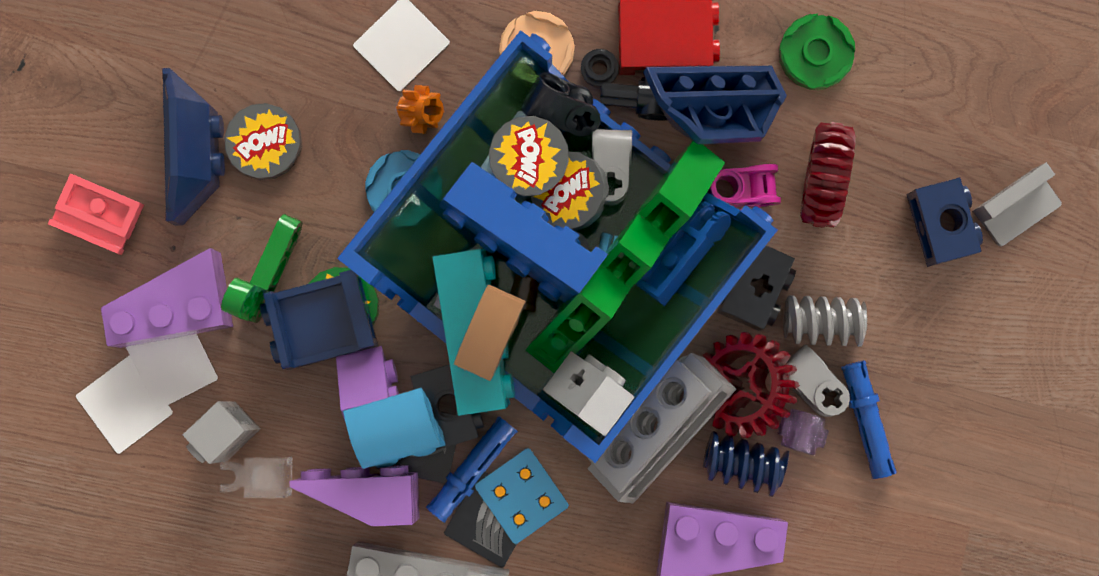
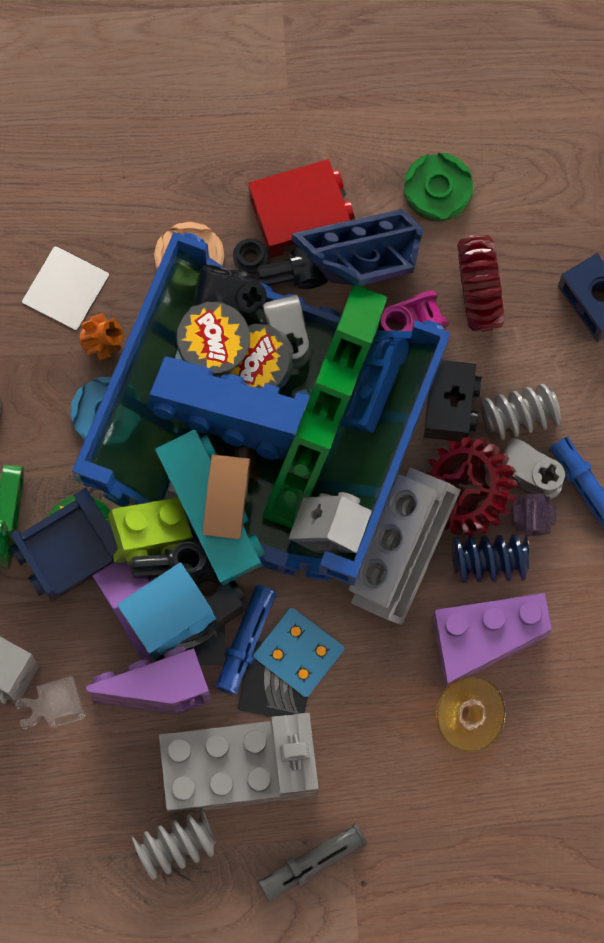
camera: 20 degrees left, 10 degrees down
none -> lime bracket [108,497,193,565]
none -> black axle [130,541,206,583]

